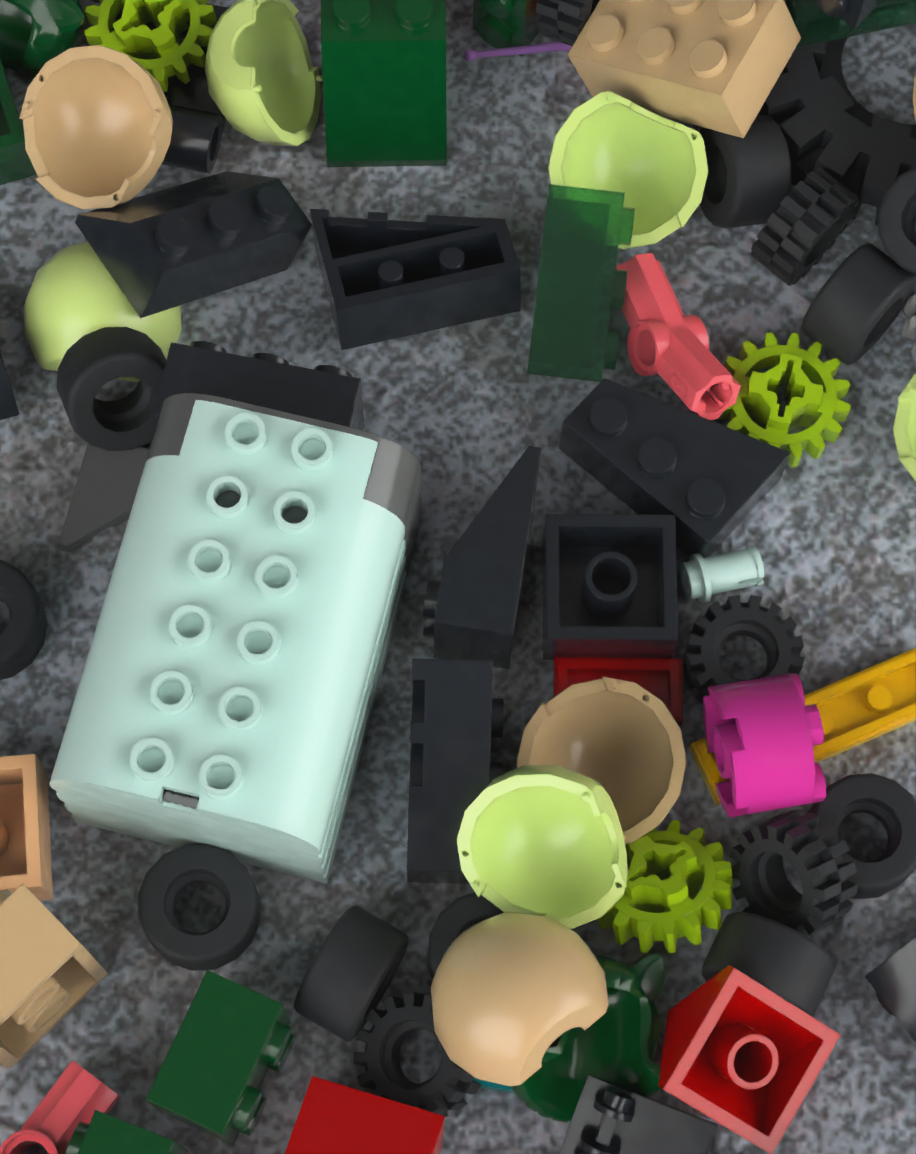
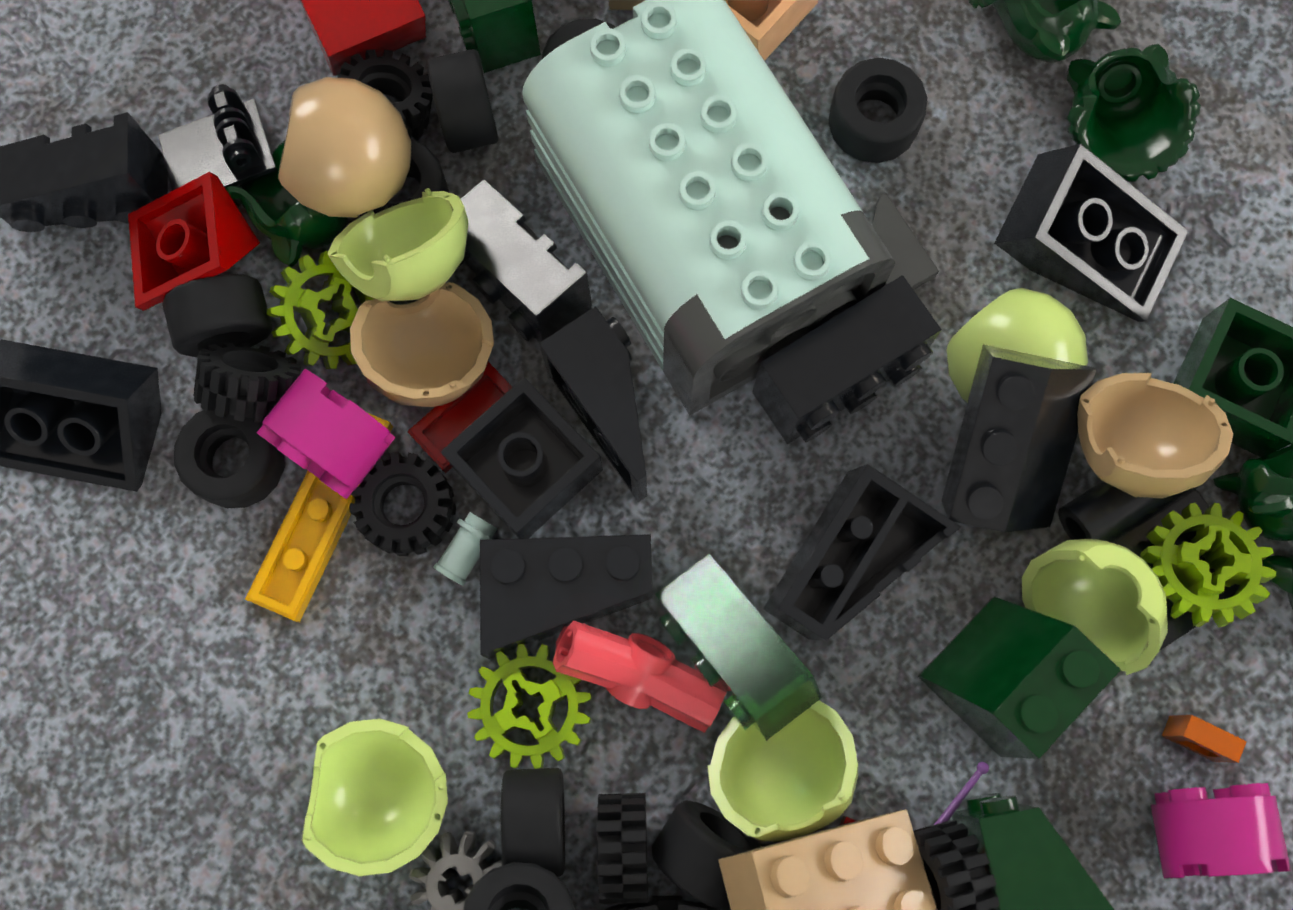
camera: 140 degrees right, 5 degrees up
black tyre [57,327,166,451] -> none

